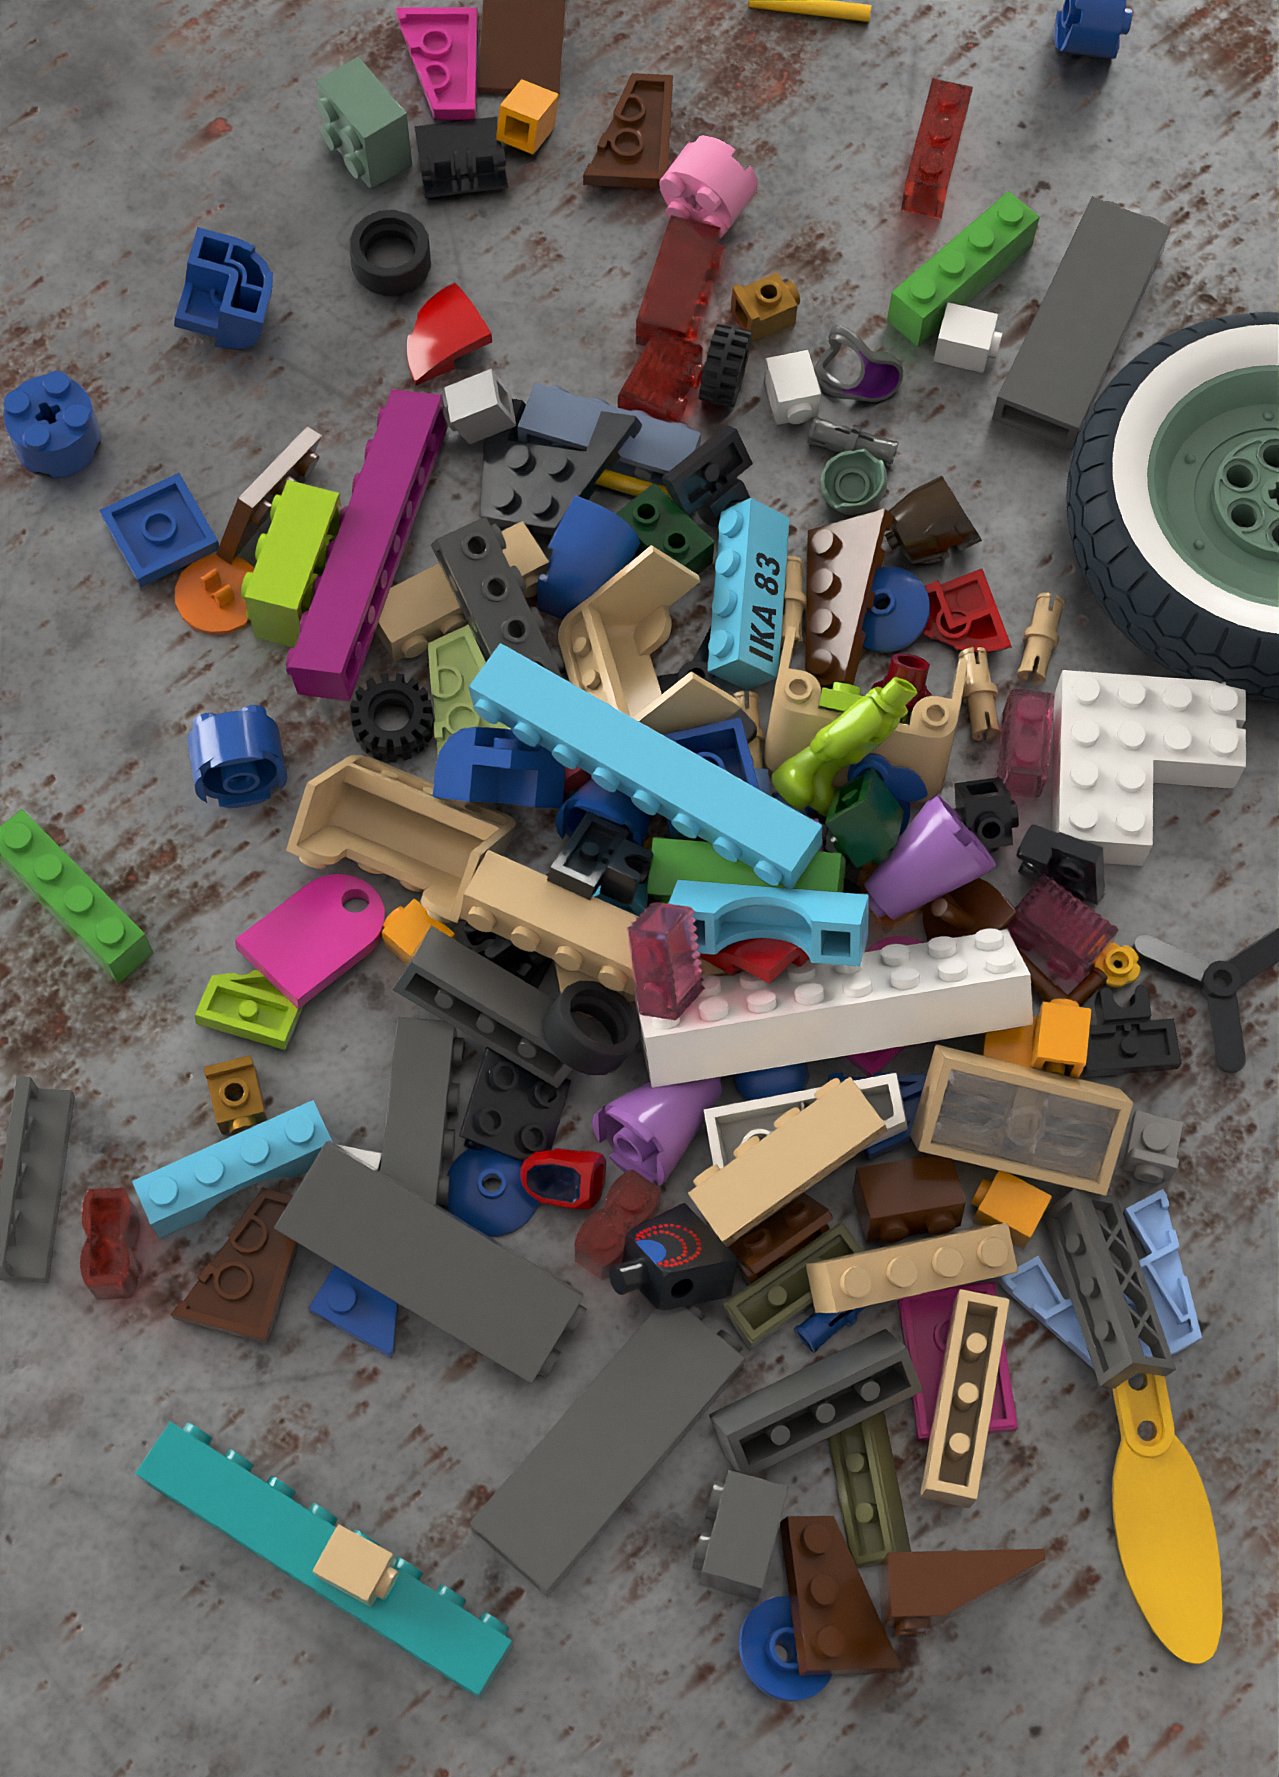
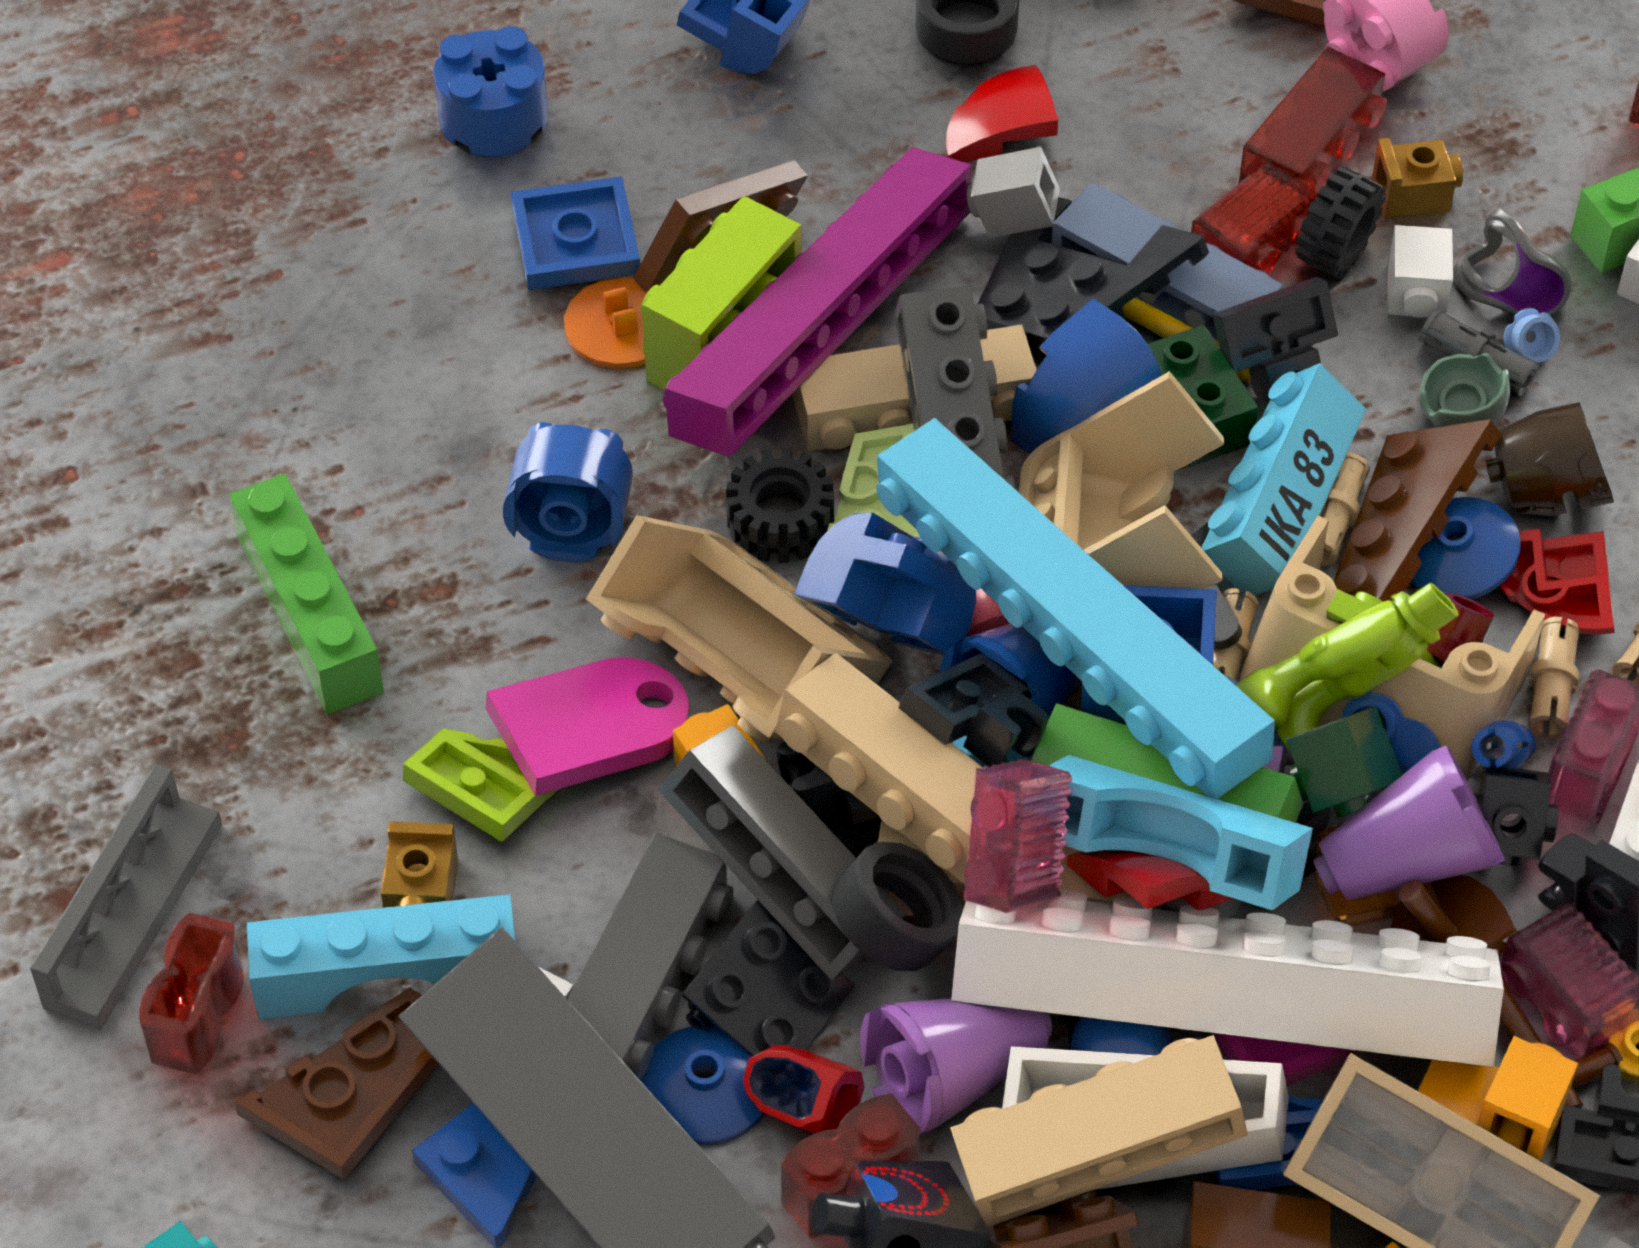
camera: 20 degrees right, 15 degrees down
none -> blue pin [1471,720,1536,768]
none -> light blue plate [1504,308,1560,363]

